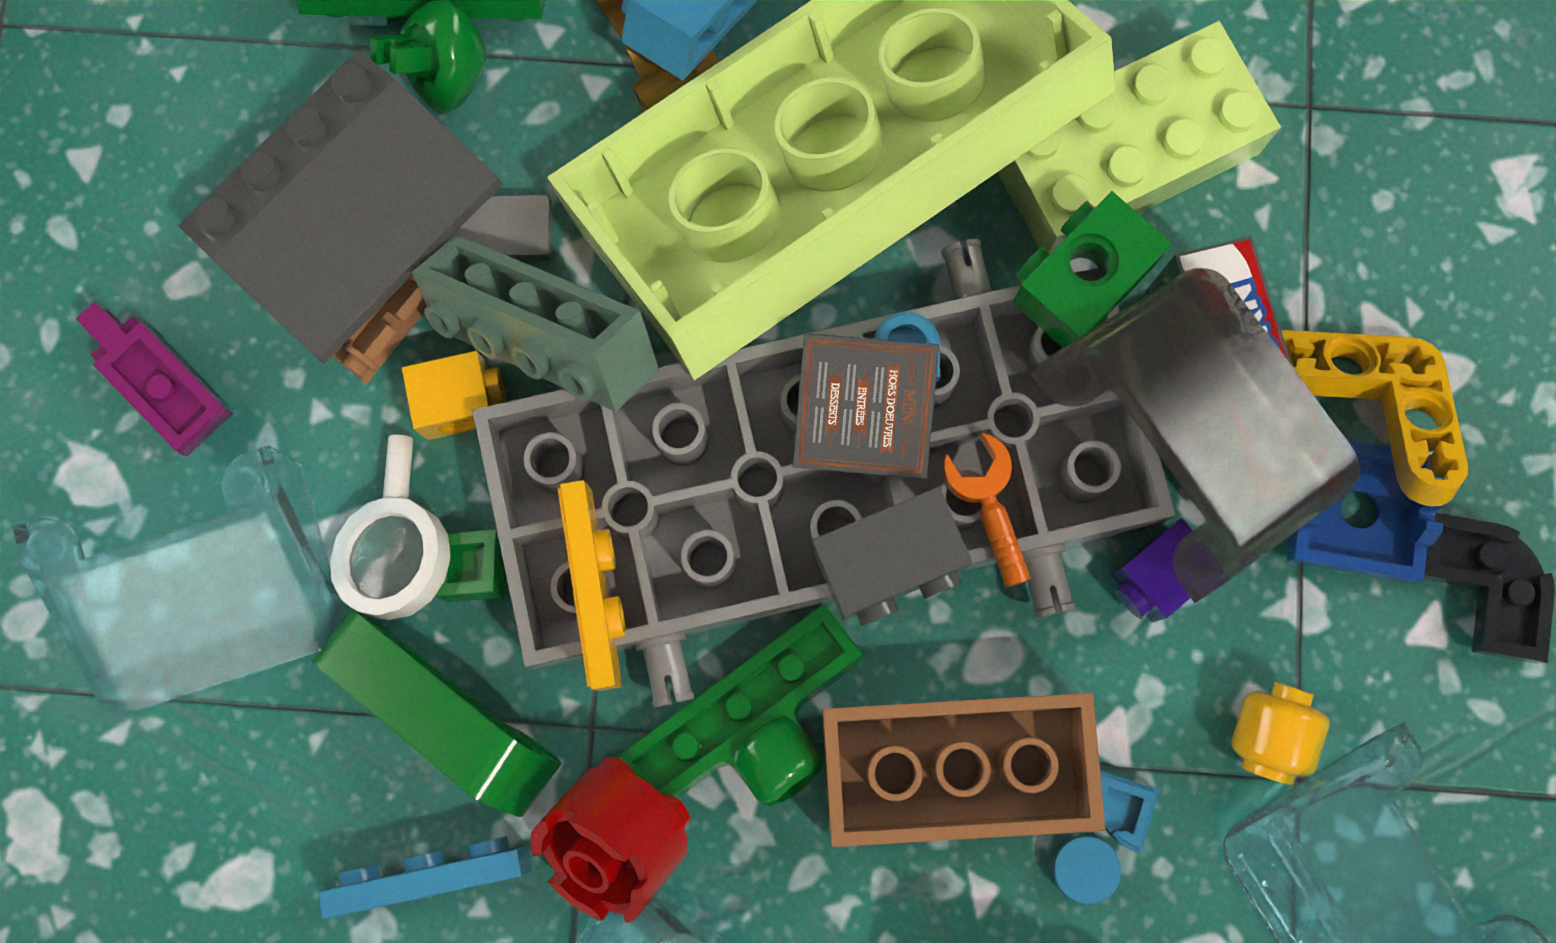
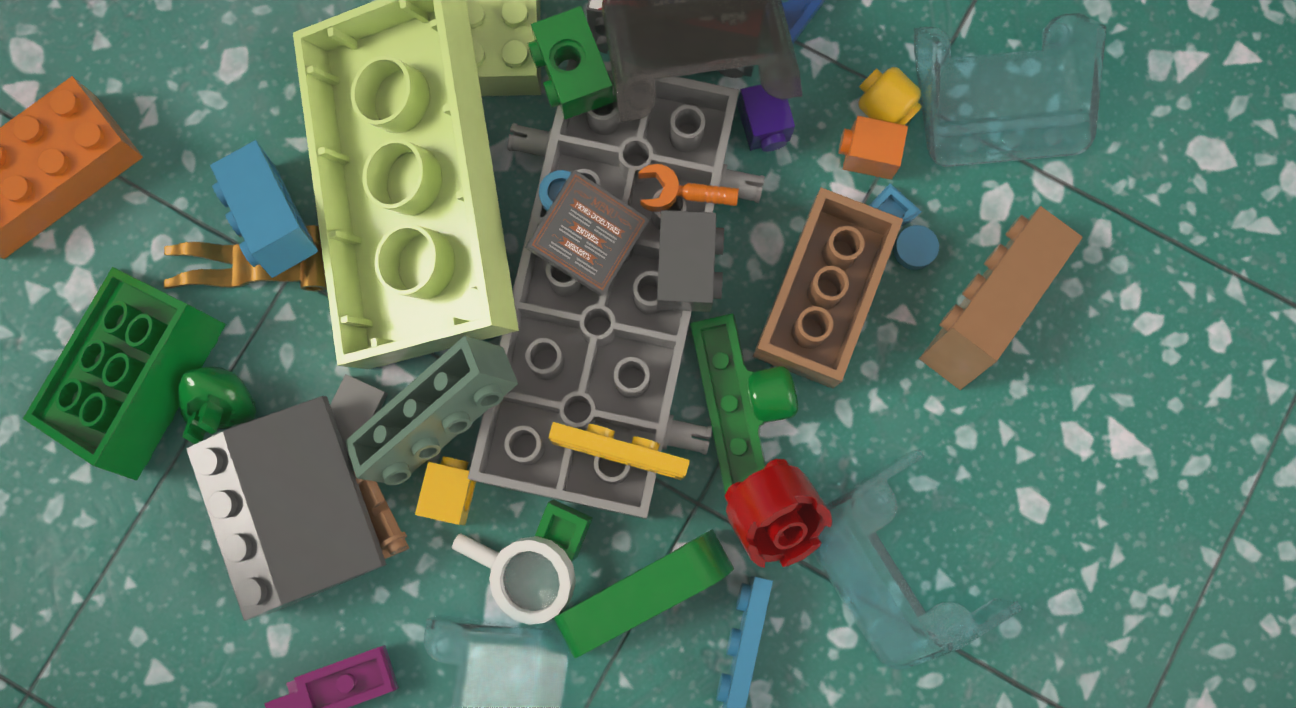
camera: 70 degrees left, 0 degrees up
none -> orange brick [838,116,908,180]

